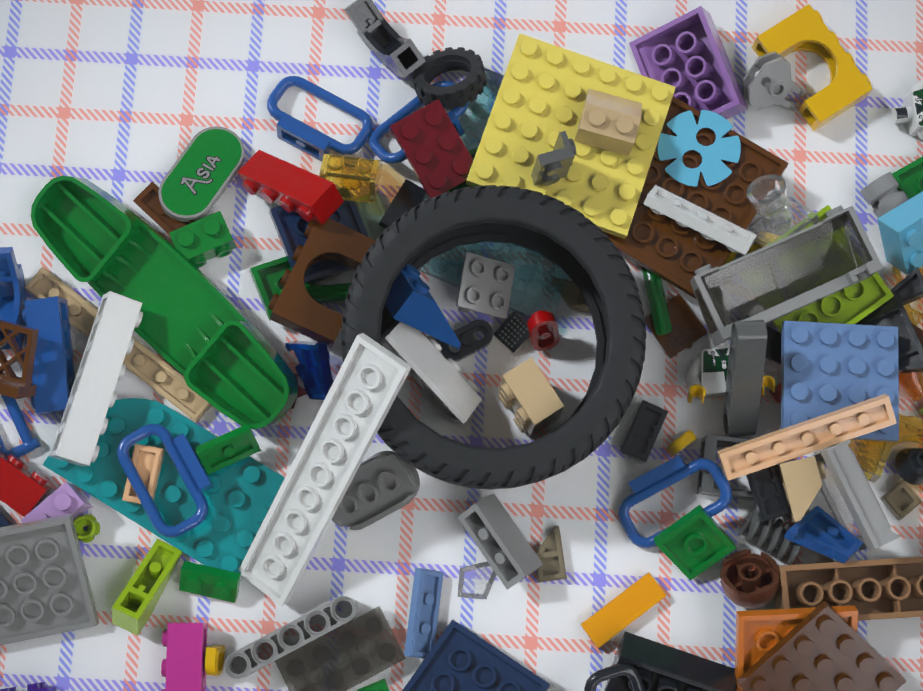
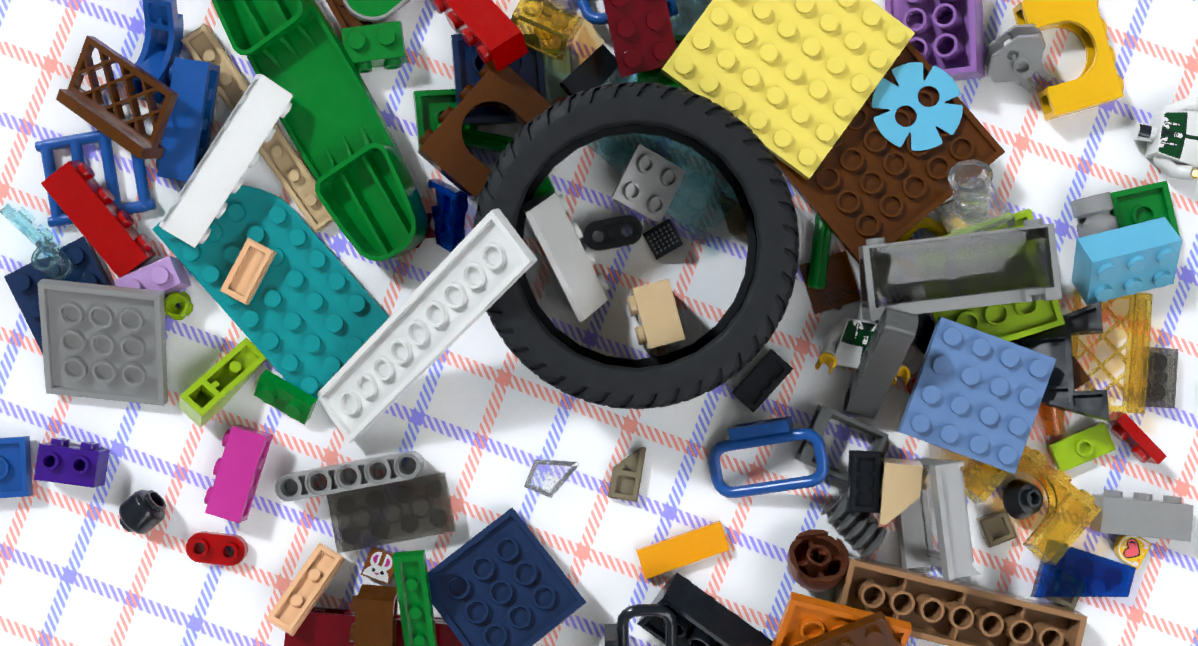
camera: 20 degrees right, 10 degrees up
blue bar [117,424,214,538] -> none
green plate [195,423,261,475] -> none
yellow tile [205,645,226,676] -> none
light grey tile [331,451,420,530] -> none
blue slope [385,264,461,349] -> none
medium blue tile [404,568,444,659] -> none
light grey brick [458,493,544,590] -> none
red plate [527,310,560,351] -> none
dark grey bracket [531,131,576,186] -> none
tan slope [574,88,642,156] -> none
white plate [644,185,757,255] -> none
green plate [654,505,736,581] -> none
yellow tile [667,430,697,457] -> none
light nougat plate [717,394,897,481] -> none
blue wing [784,505,864,564] -> none

